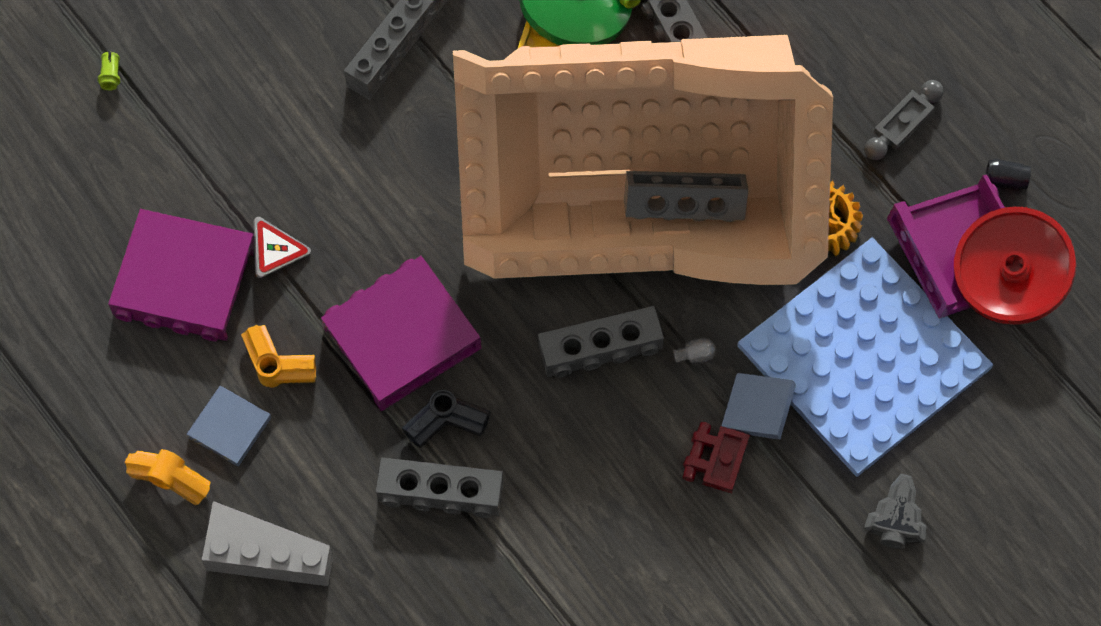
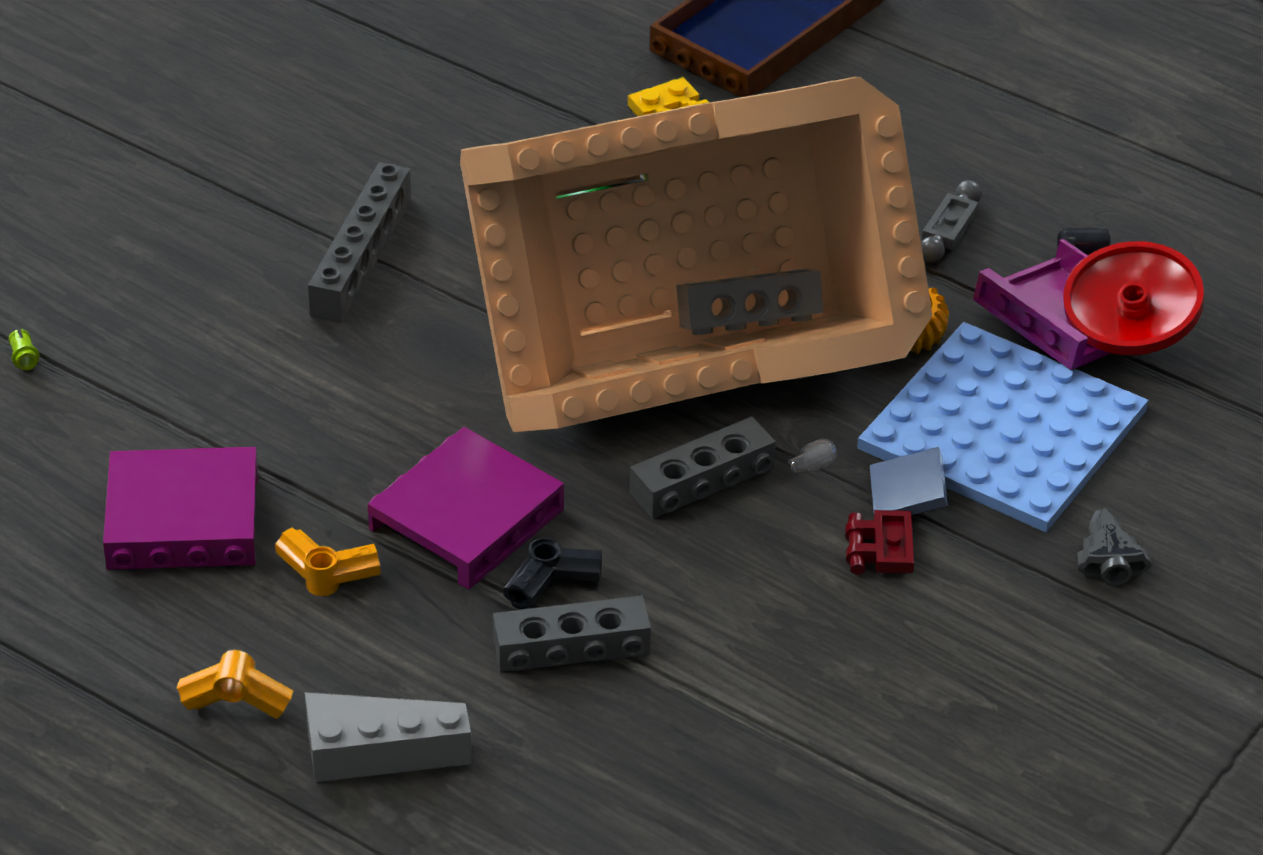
camera: 20 degrees left, 25 degrees down
sand blue tile [187,386,271,467] -> none
piece [254,217,311,278] -> none

